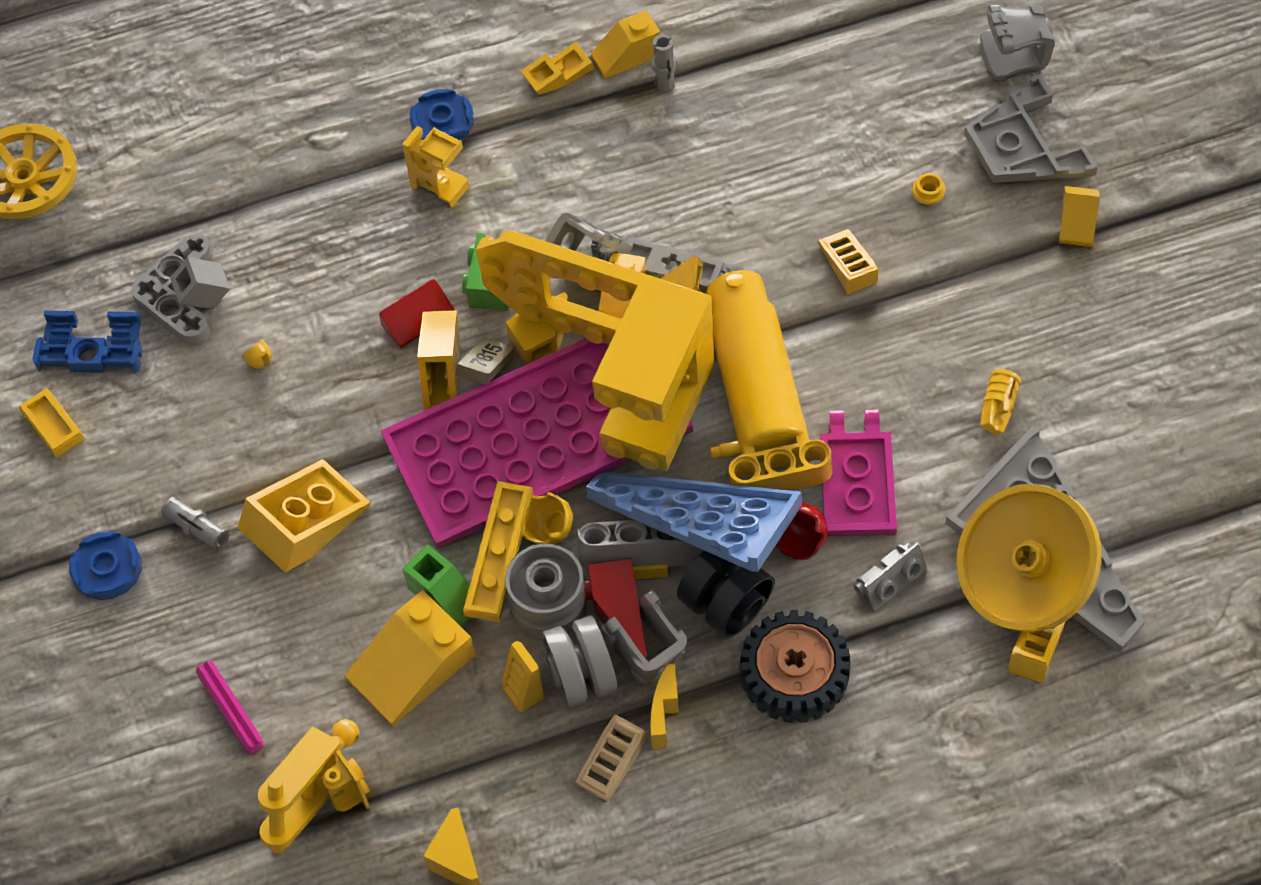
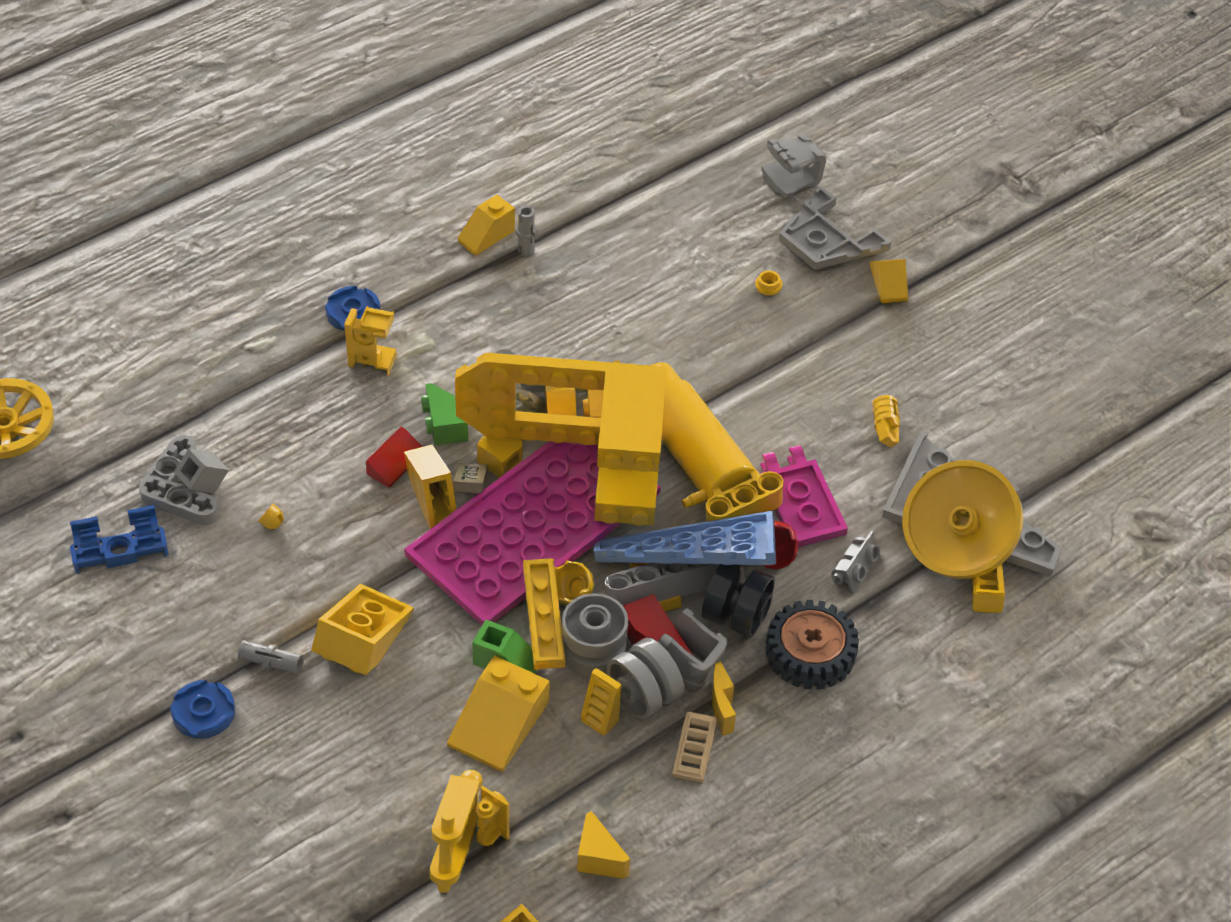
camera: 25 degrees left, 10 degrees down
yellow tile [18,388,85,458] -> none
dark pink axle [196,661,264,754] -> none
yellow slope [521,42,595,95] -> none
yellow slope [818,229,879,295] -> none

